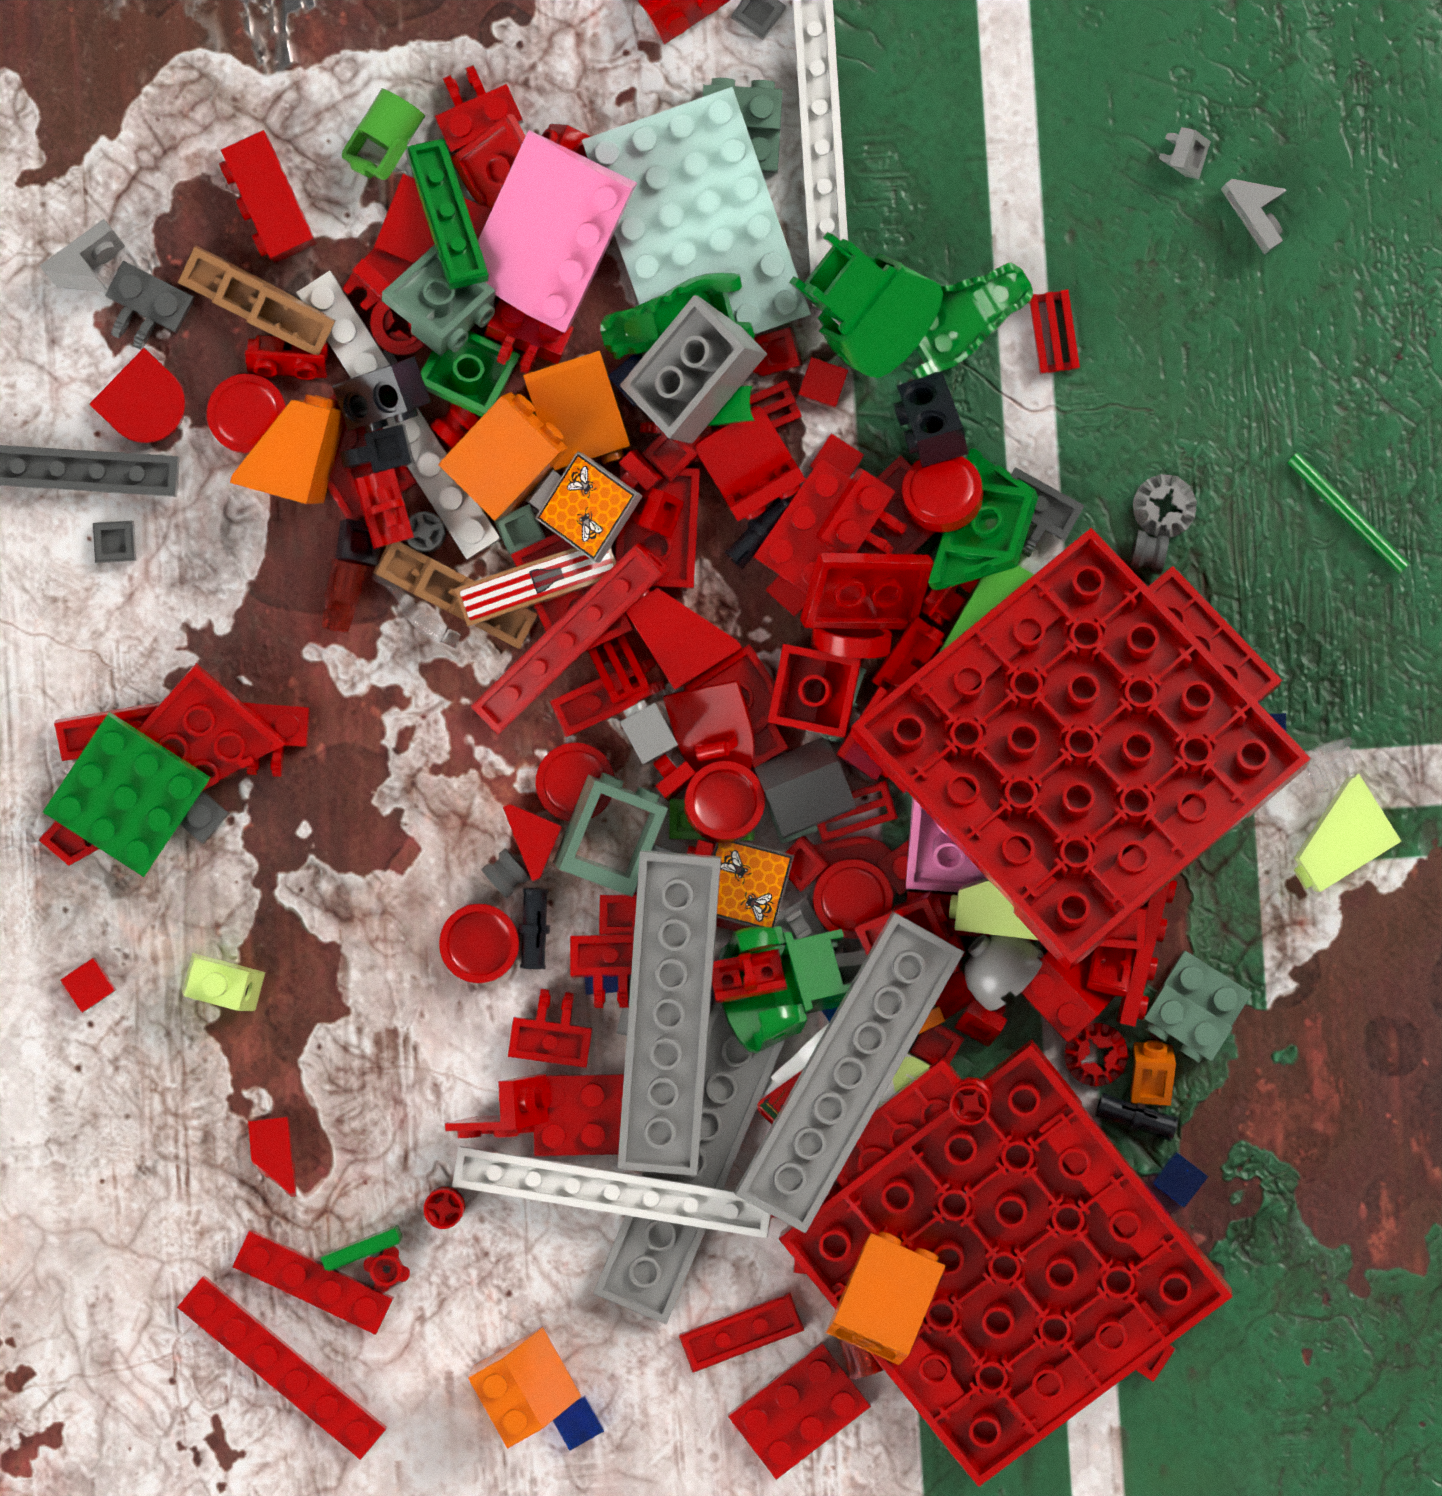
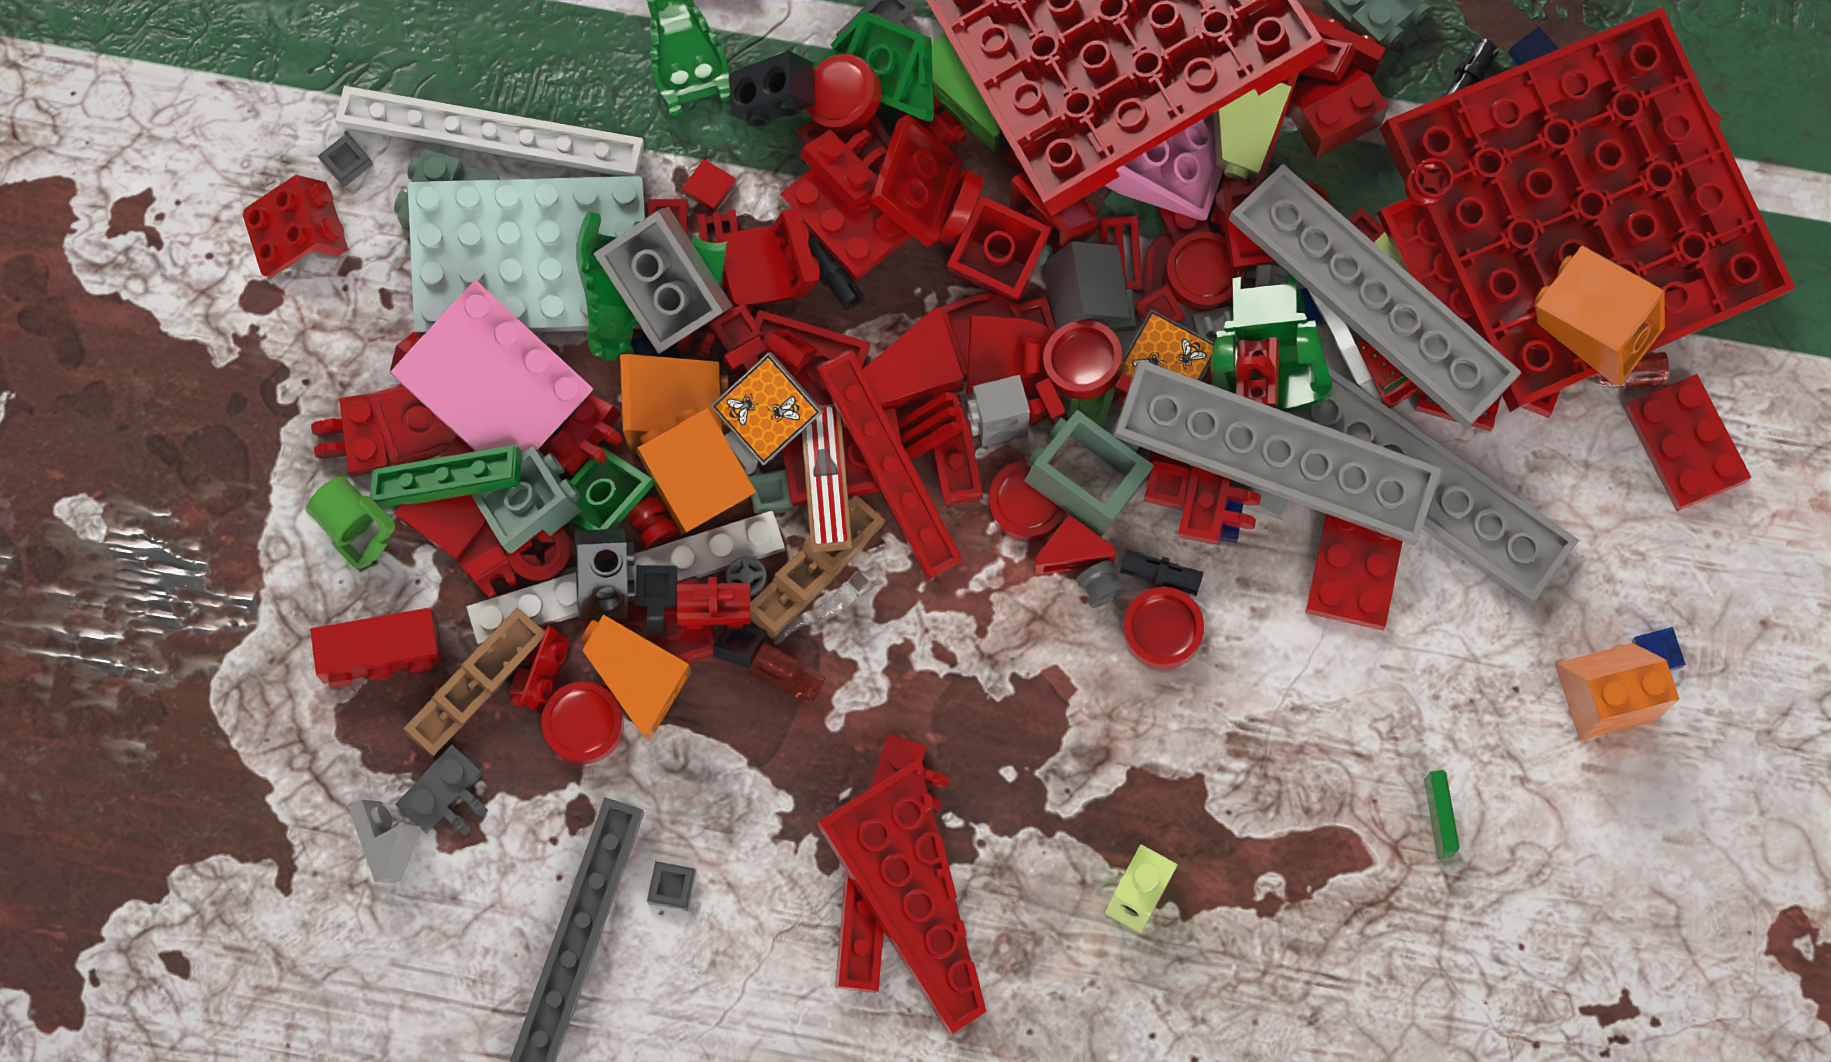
camera: 75 degrees left, 15 degrees down
green plate [43,712,210,877] -> none
red tile [60,957,116,1013] -> none
red tile [89,348,186,443] -> none
red plate [177,1275,387,1460] -> none
dark grey plate [180,791,230,844] -> none
red plate [232,1230,394,1335] -> none
red slope [248,1117,297,1197] -> none
red plate [363,1246,410,1293] -> none
red wheel [423,1186,465,1229] -> none
red bracket [445,1074,551,1138] -> none
white plate [452,1146,771,1238] -> none
red hinge [508,989,592,1068] -> none
red tile [679,1292,804,1373] -> none
red tile [765,575,807,617] -> none
green piece [789,232,943,378] -> none
red tile [810,433,864,477] -> none
red hinge [871,616,945,693] -> none
red tile [954,1000,1007,1047] -> none
light grey cylinder [964,934,1044,1011] -> none
red gear [1064,1023,1129,1087] -> none
orange bracket [1130,1040,1176,1106] -> none

